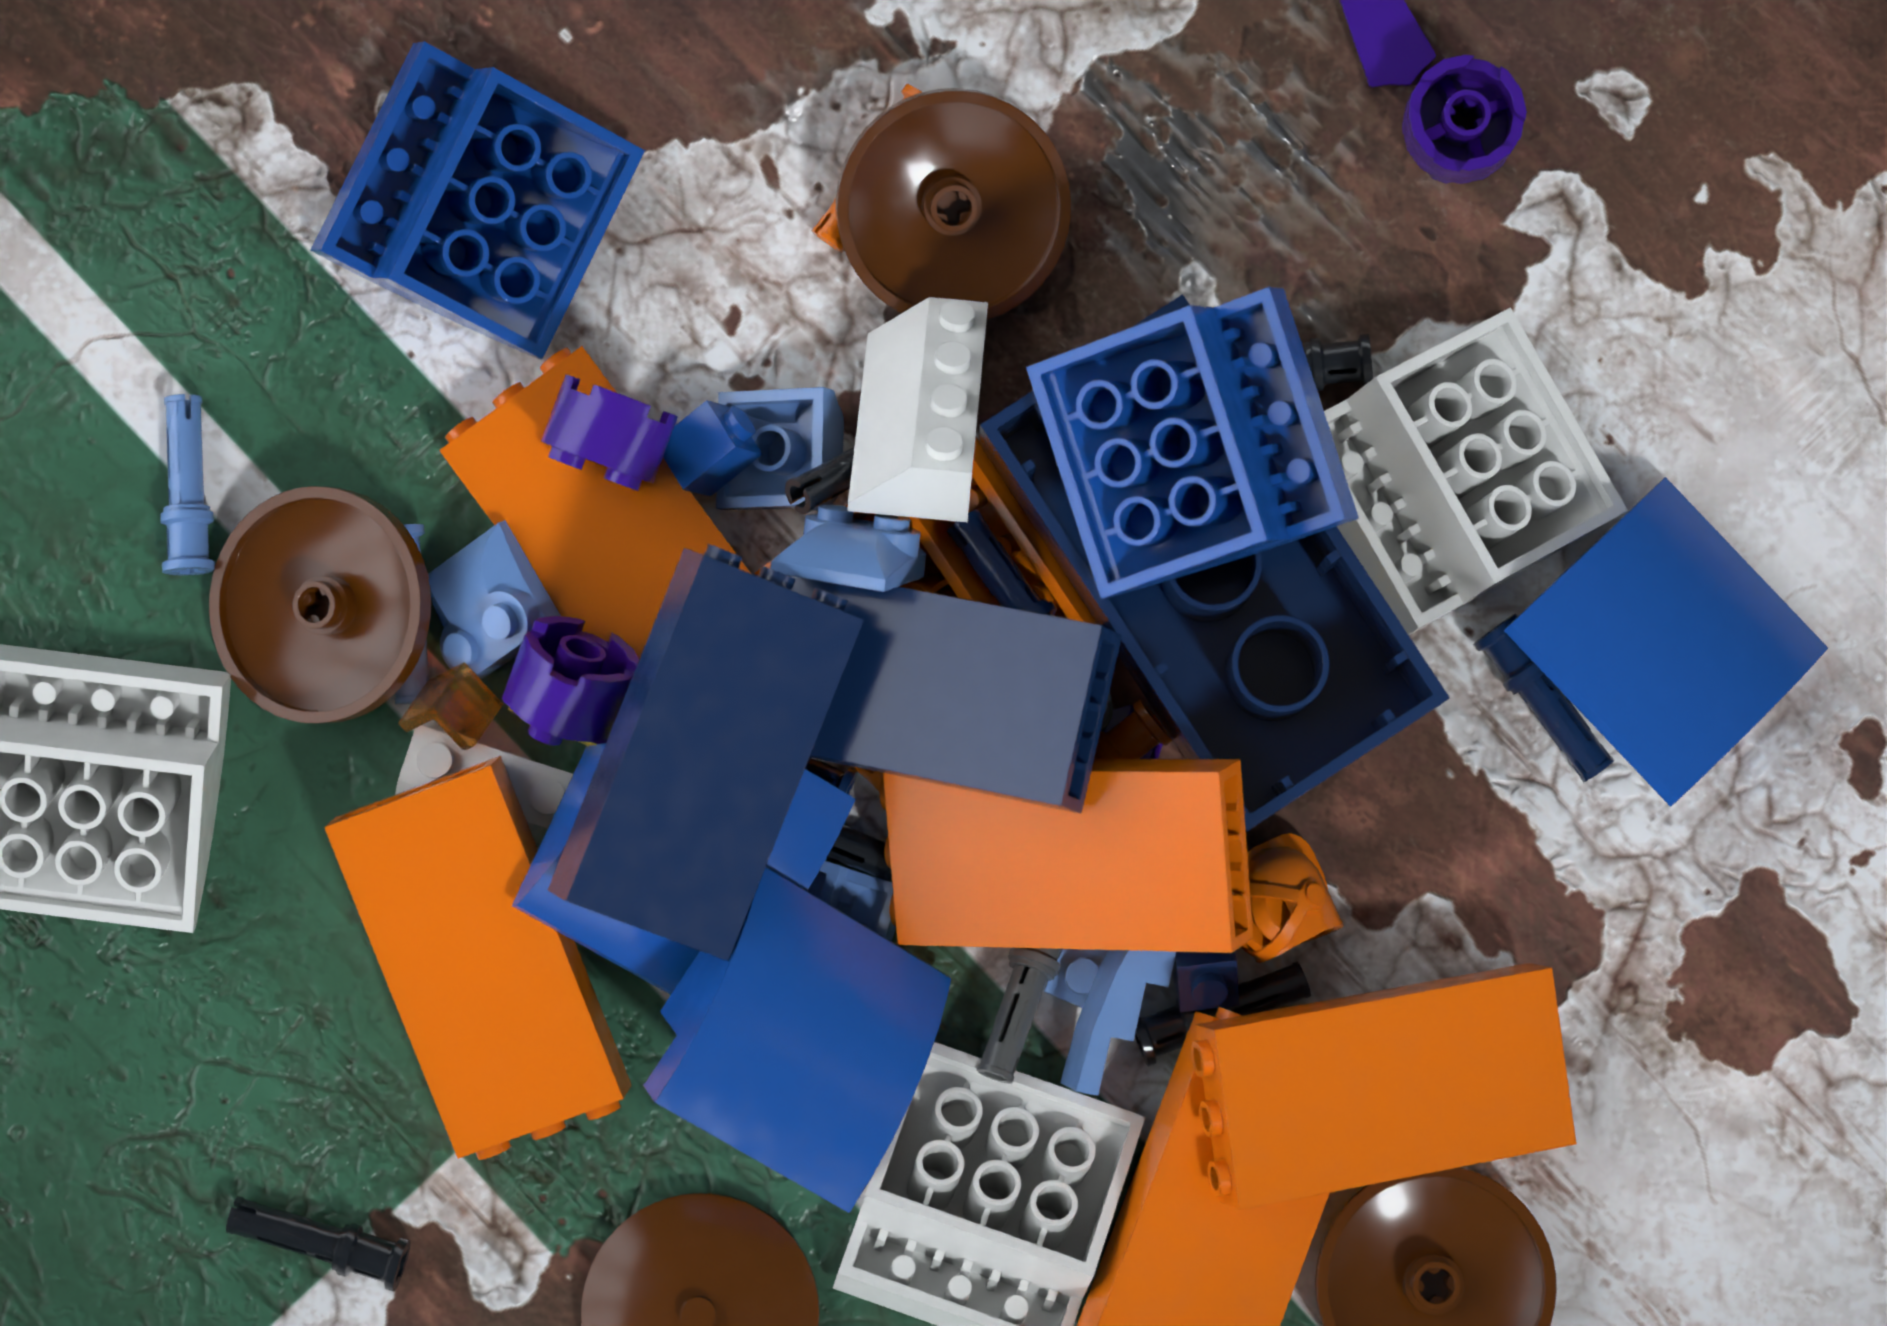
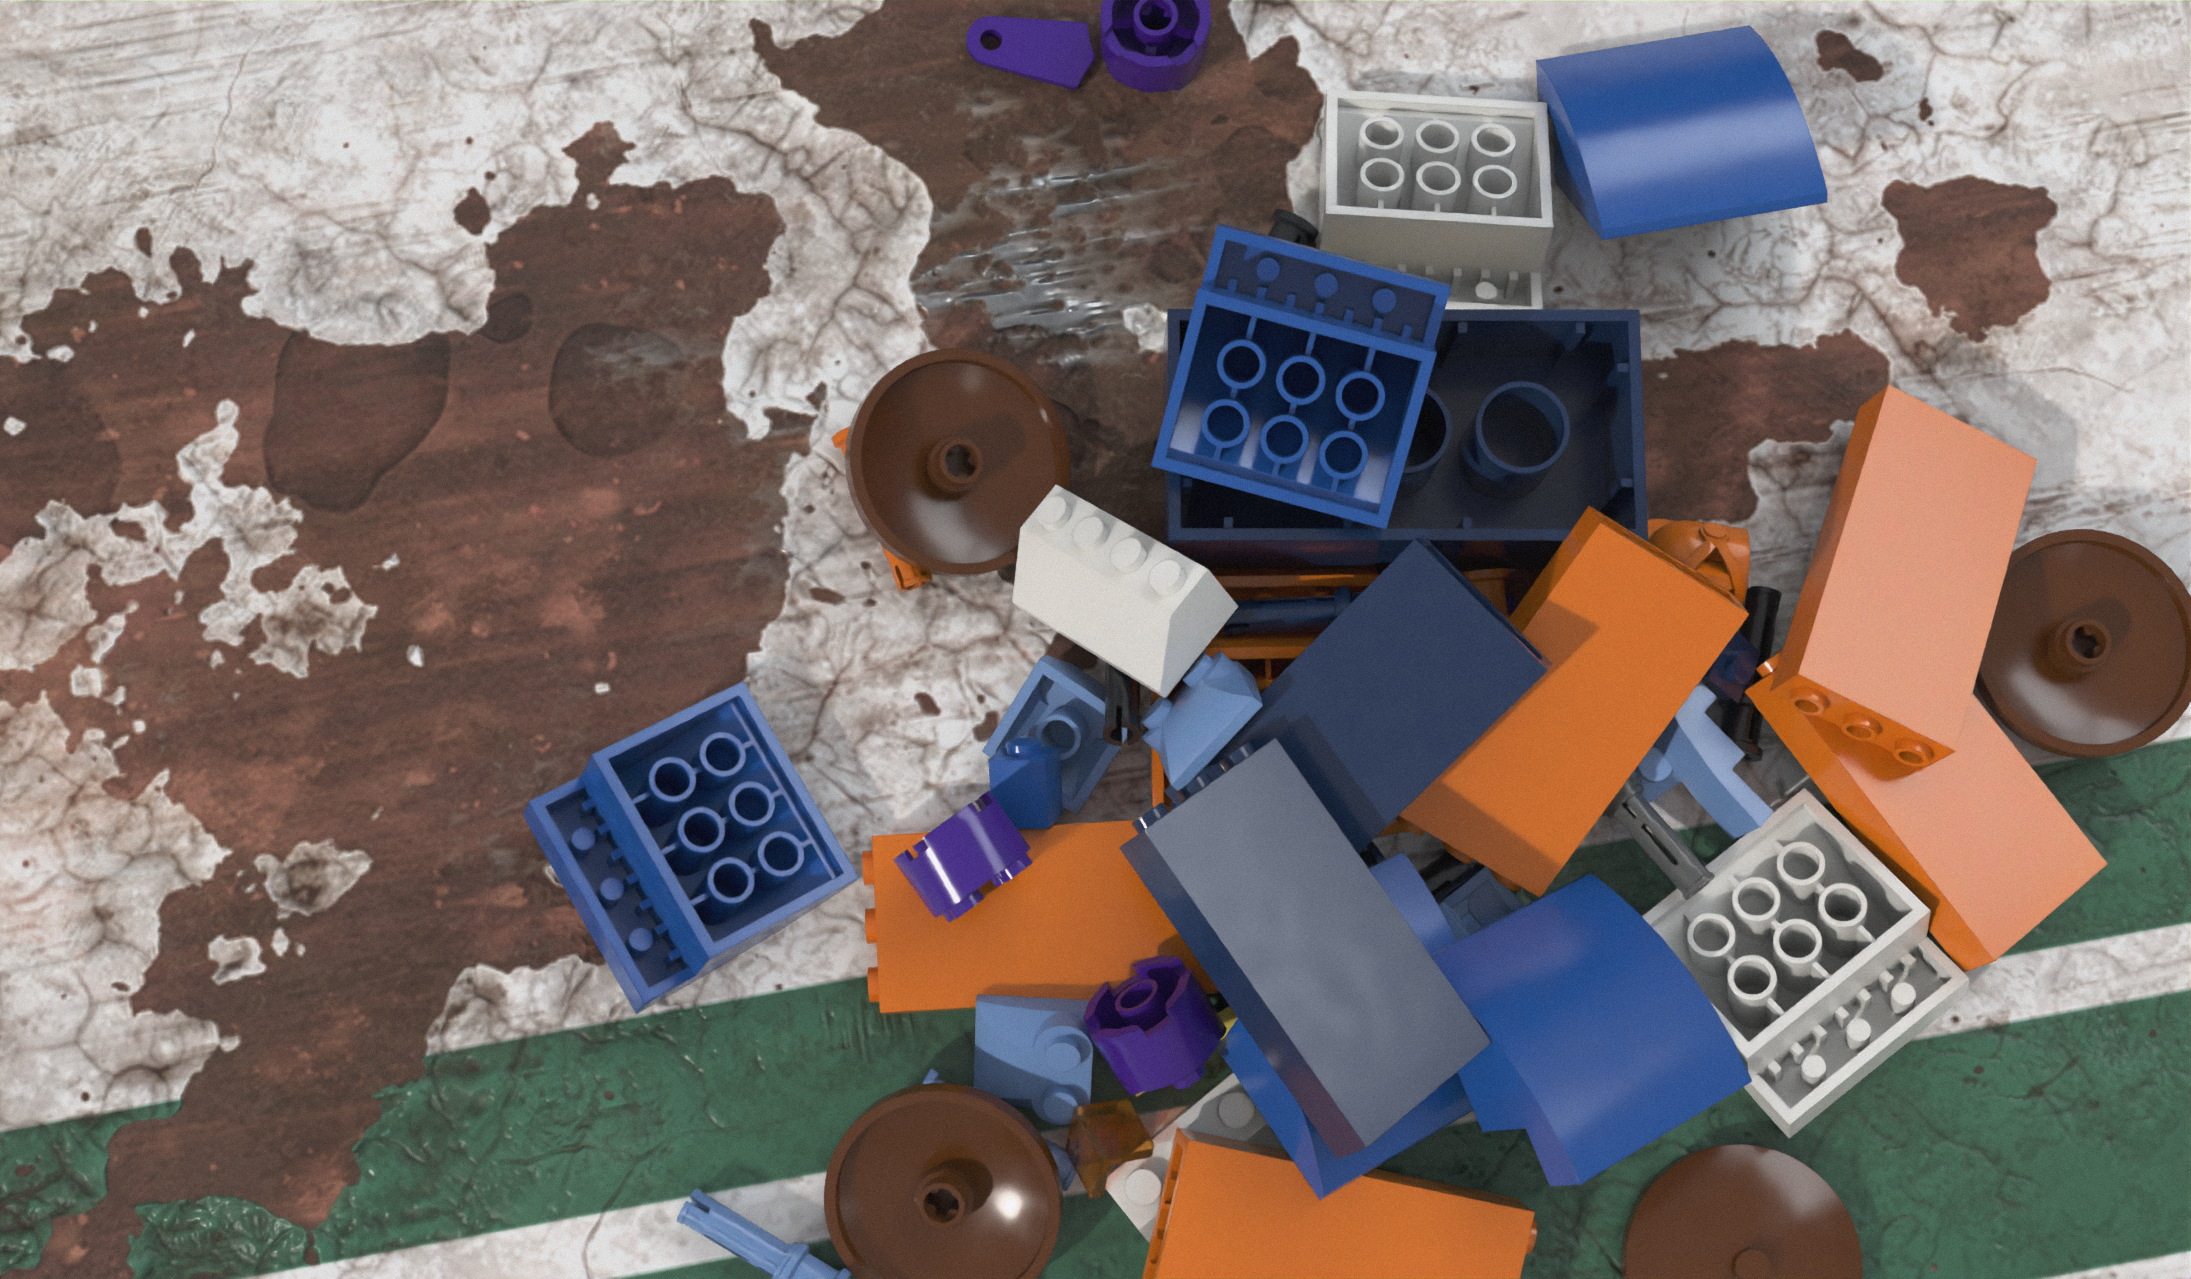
camera: 60 degrees left, 5 degrees down
dark blue pin [1473,613,1615,783] -> none

